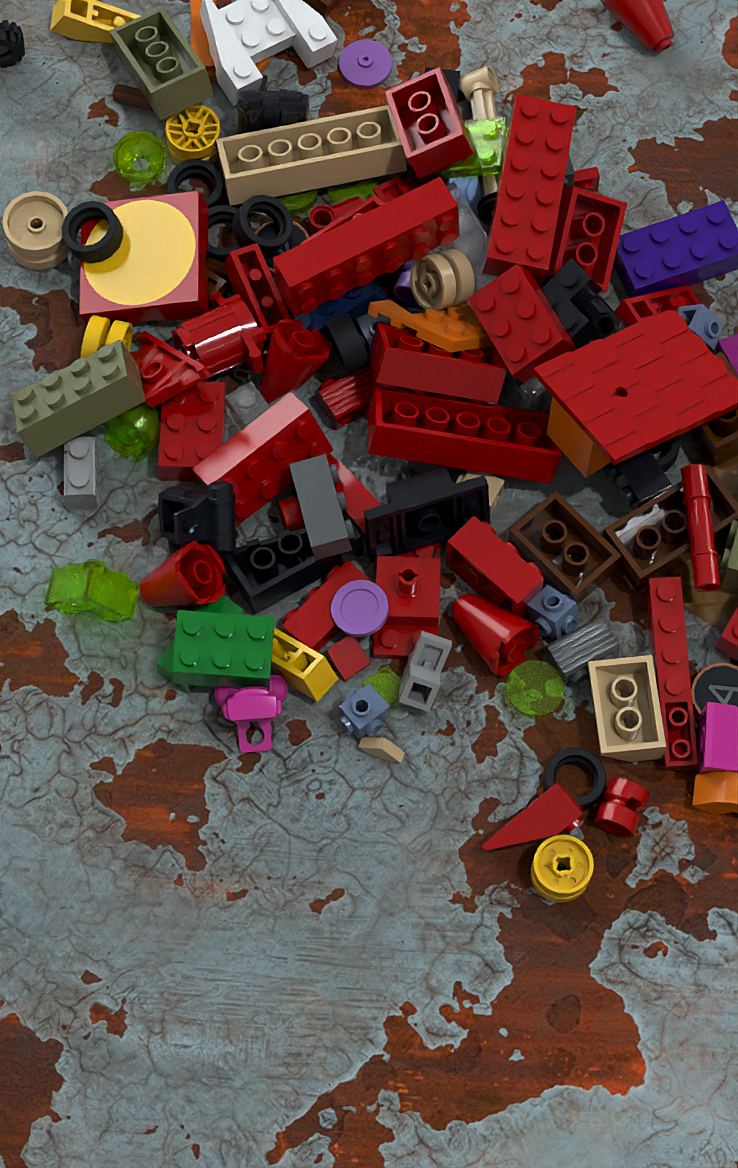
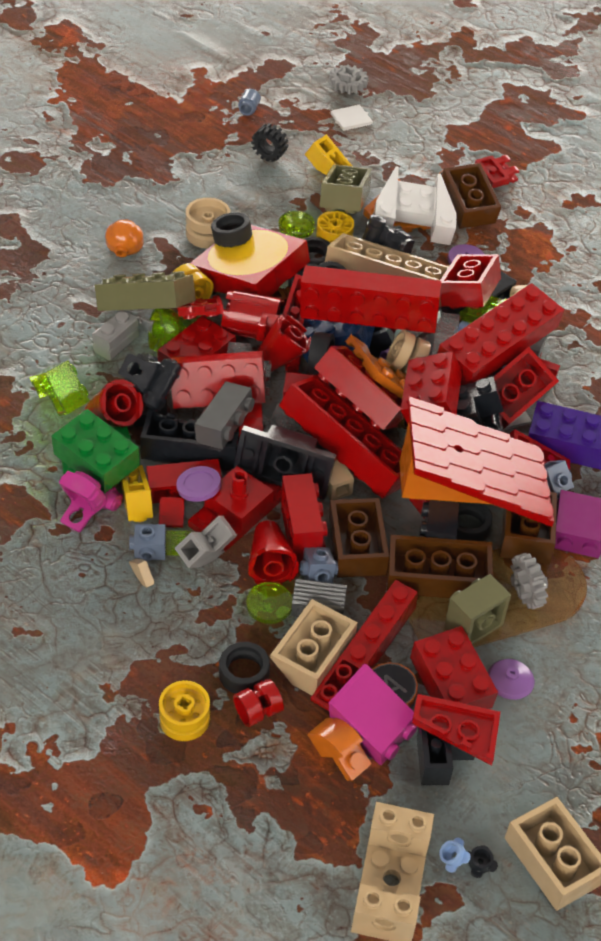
camera: 35 degrees right, 20 degrees down
red slope [482,780,584,851] -> none
red piece [681,464,721,592] -> none

